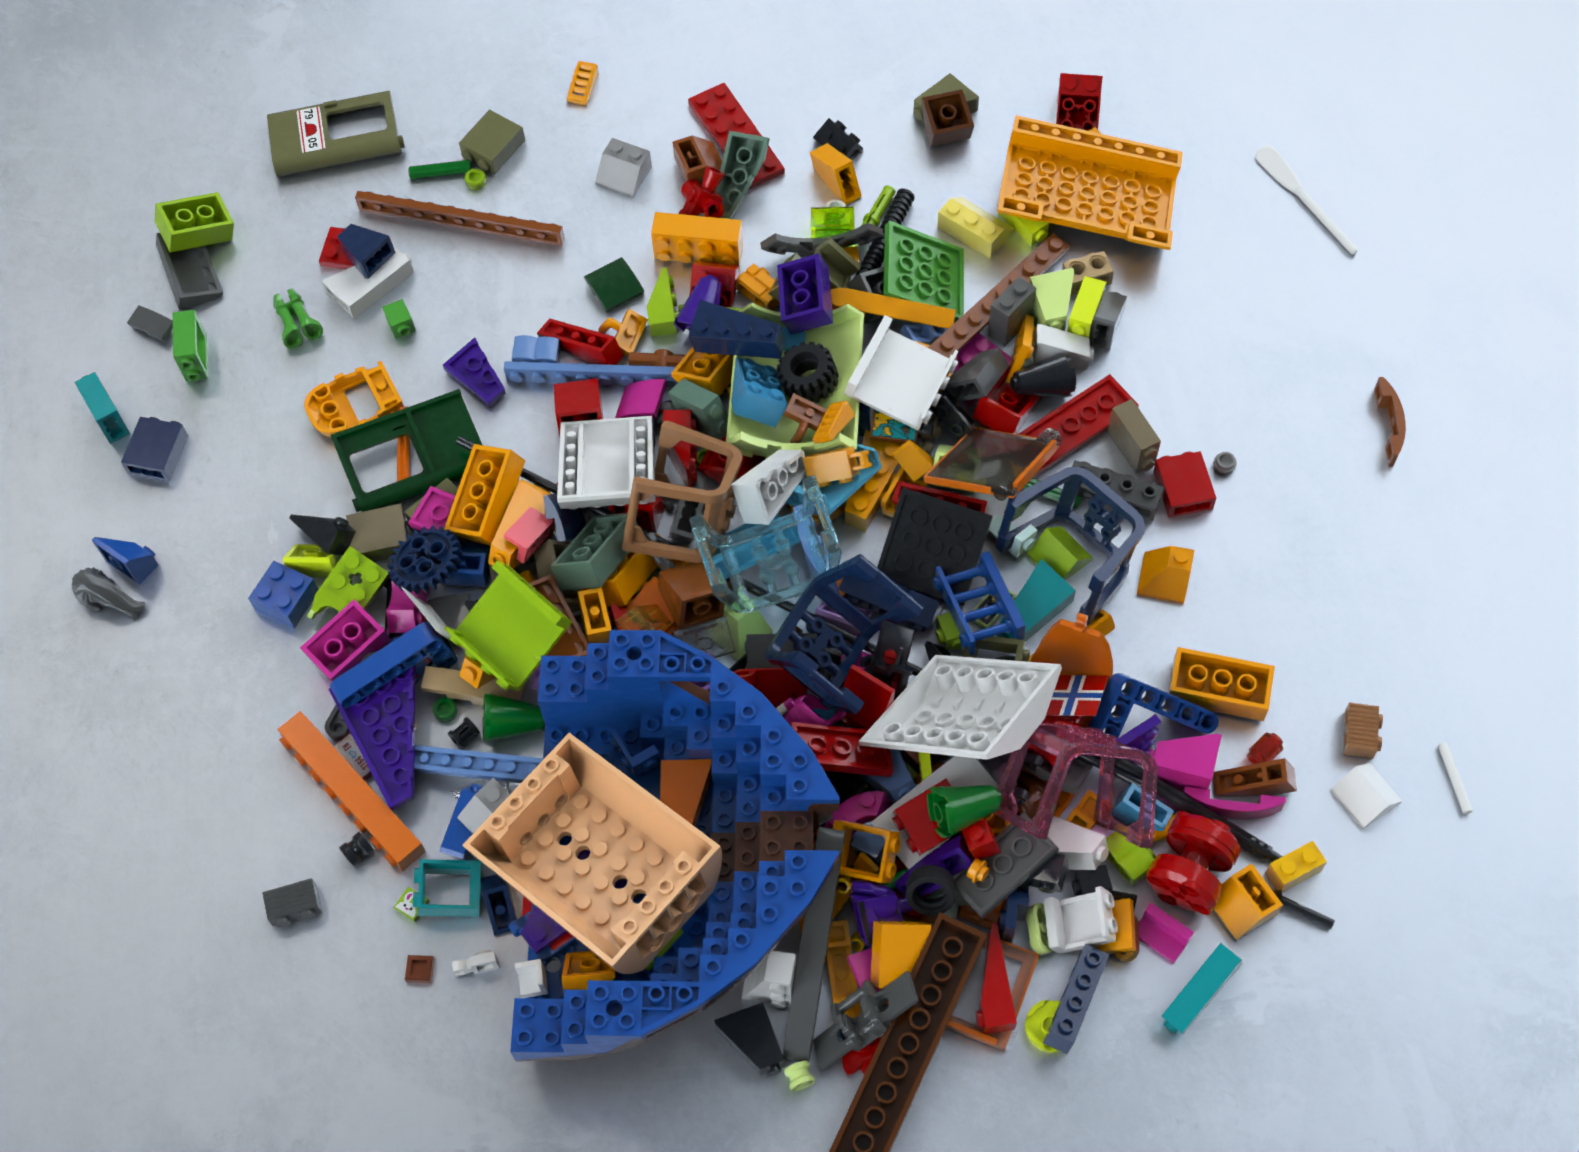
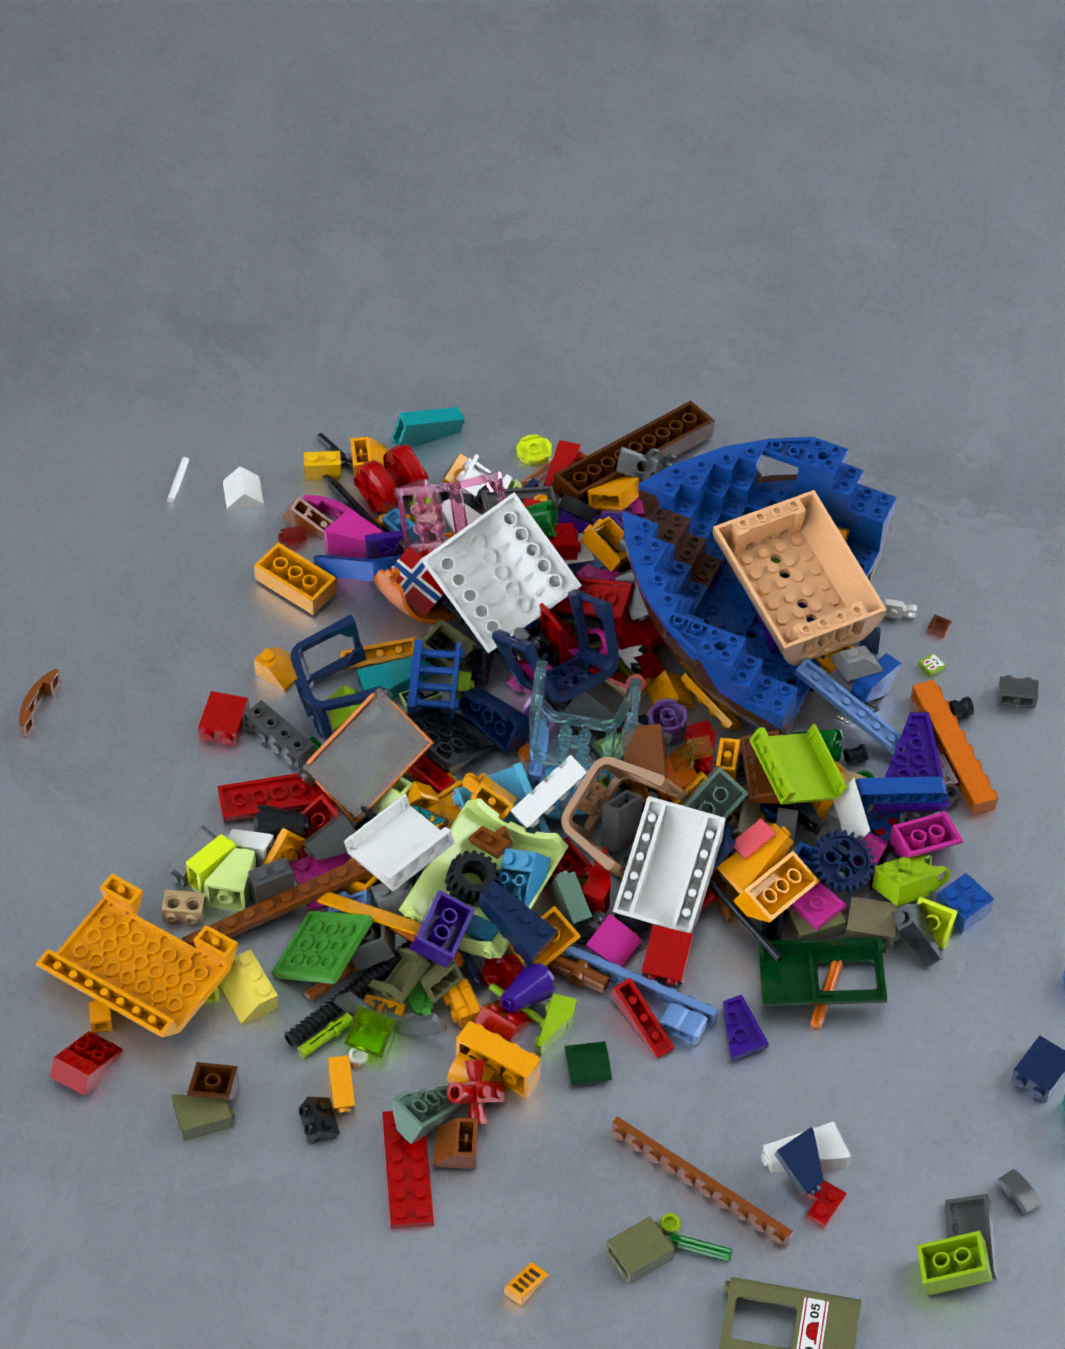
camera: 160 degrees left, 10 degrees down
bright green window [172,310,208,381] -> none
bright green piece [273,288,323,348] -> none
light orange slope [304,361,404,437] -> none
bright green brick [382,299,416,339] -> none
teal window [413,859,481,917] -> none
white panel [515,959,548,998] -> none
light grey slope [595,138,652,198] -> none
light orange plate [598,308,648,357] -> none
orange slope [660,759,712,827] -> none
light orange slope [812,401,855,444] -> none
dark blue brick [1043,943,1109,1054] -> none
dark tan brick [1107,399,1161,473] -> none
dark pink panel [1139,903,1194,964] -> none
light grey plate [1213,452,1237,474] -> none
medium nougat brick [1343,702,1383,759] -> none

